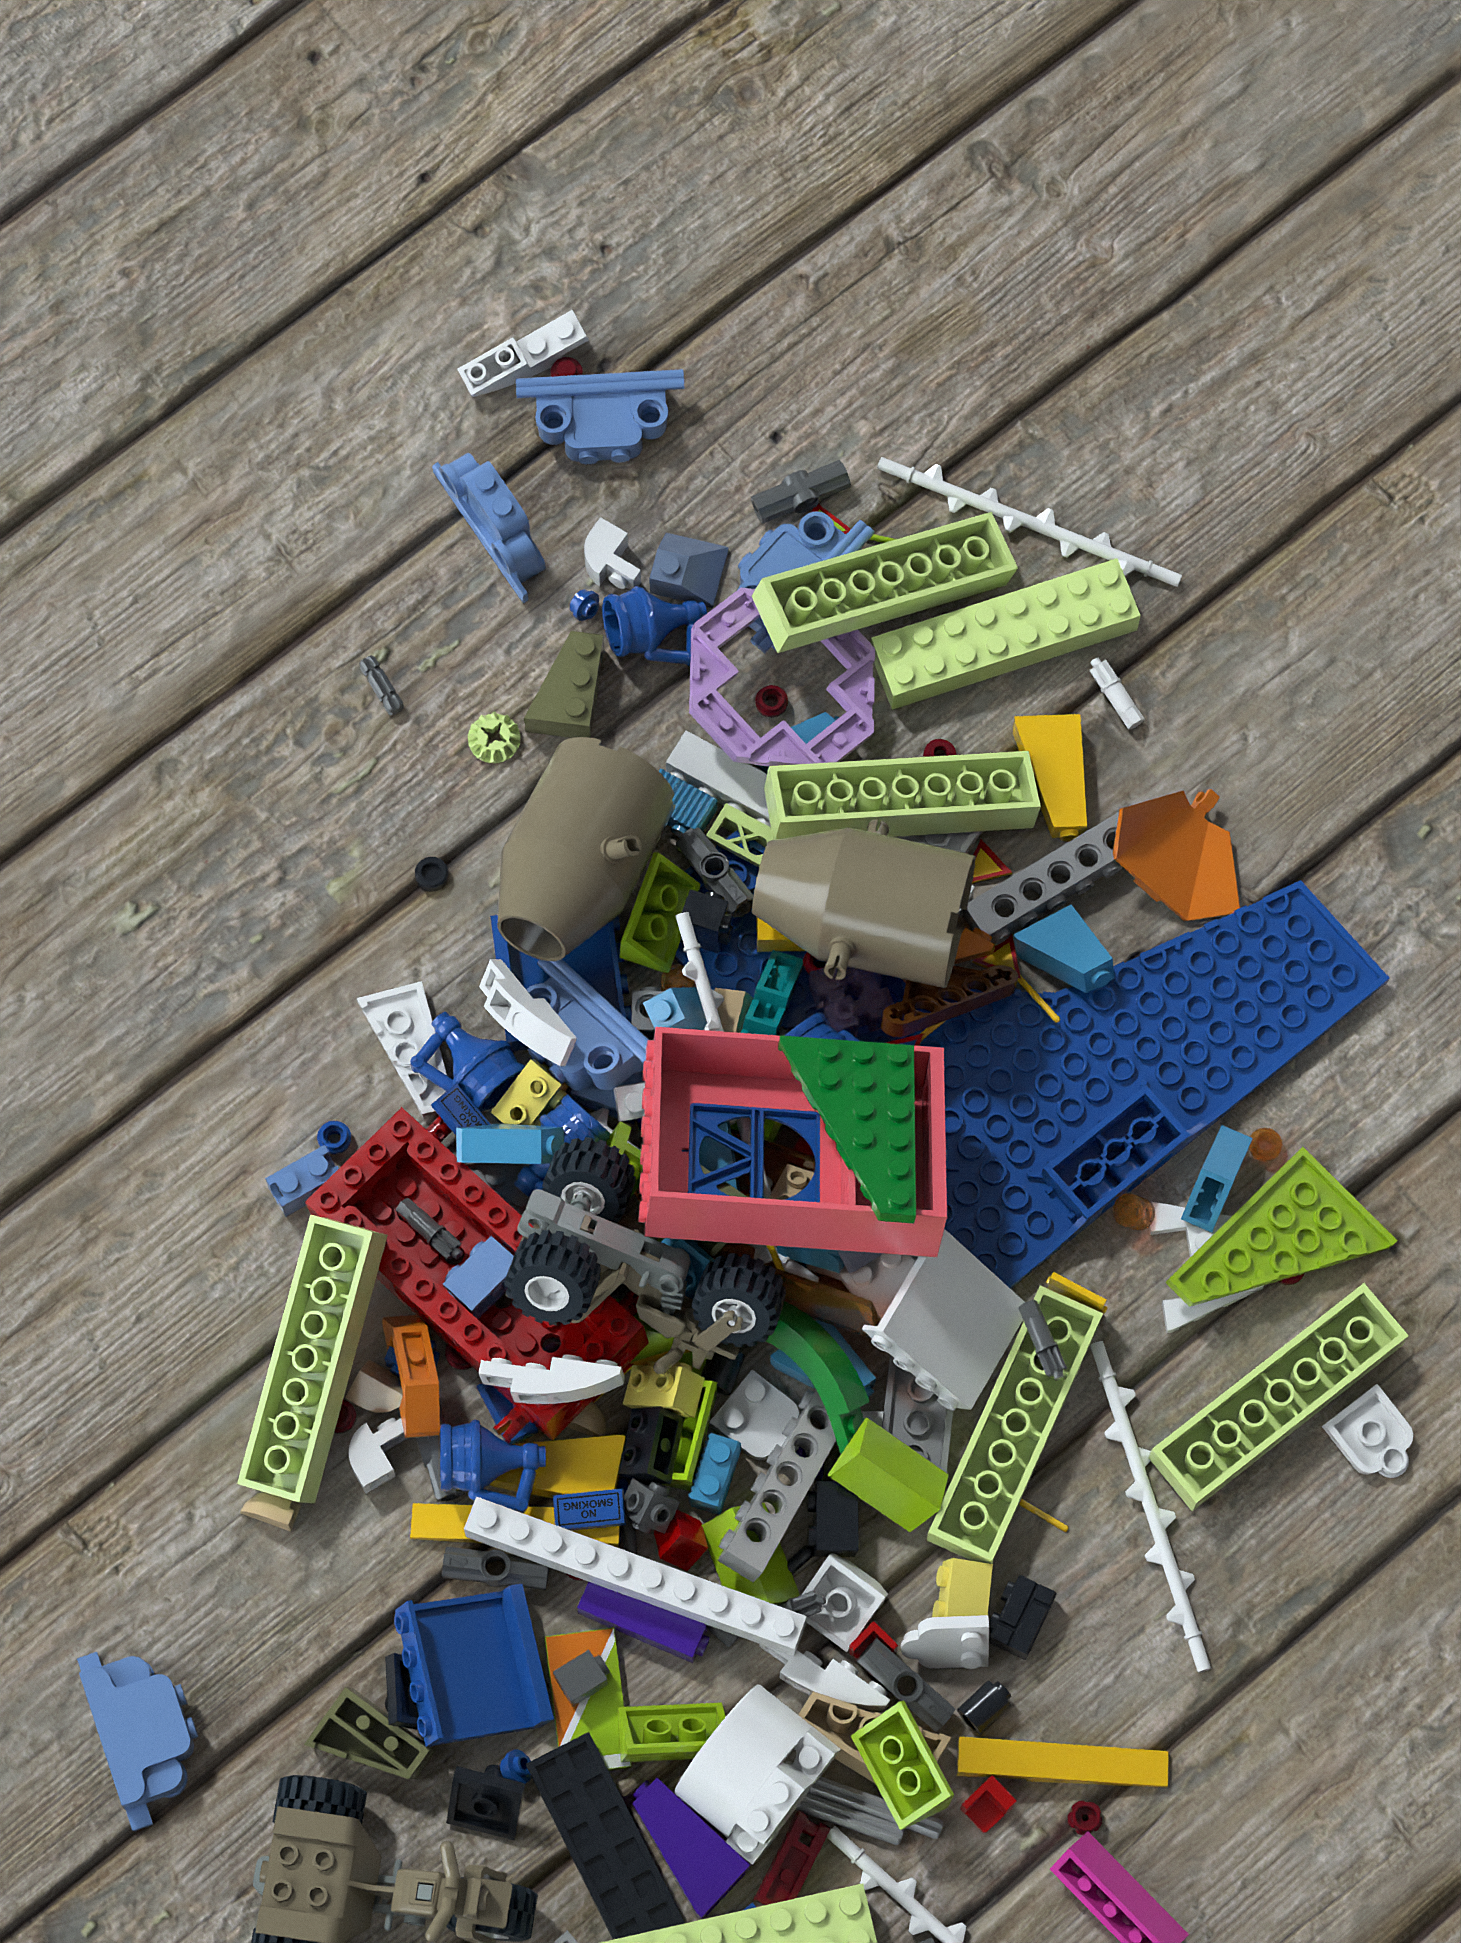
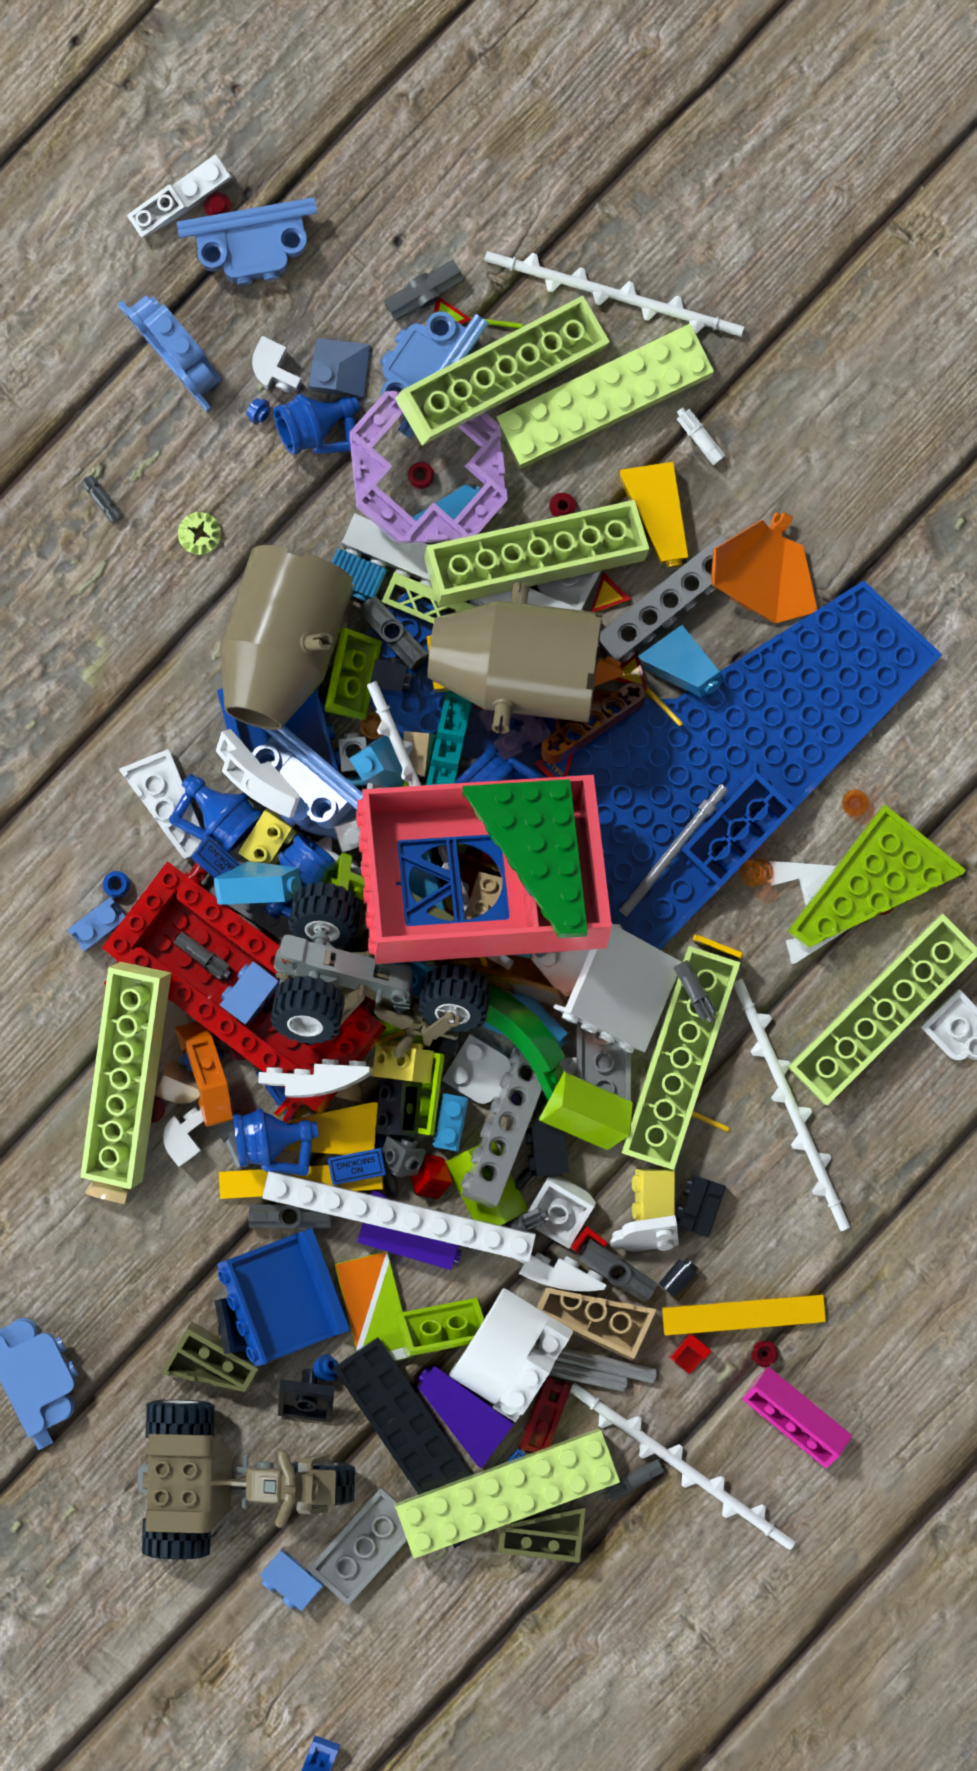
camera: 10 degrees left, 15 degrees up
black tile [415,857,449,892] -> none
olive wedge [524,631,604,738] -> none
dark grey brick [553,1650,610,1707] -> none
lime slope [851,1700,954,1830] -> none
dark azure slope [1181,1125,1253,1232] -> none
none -> light grey bar [618,784,729,917]

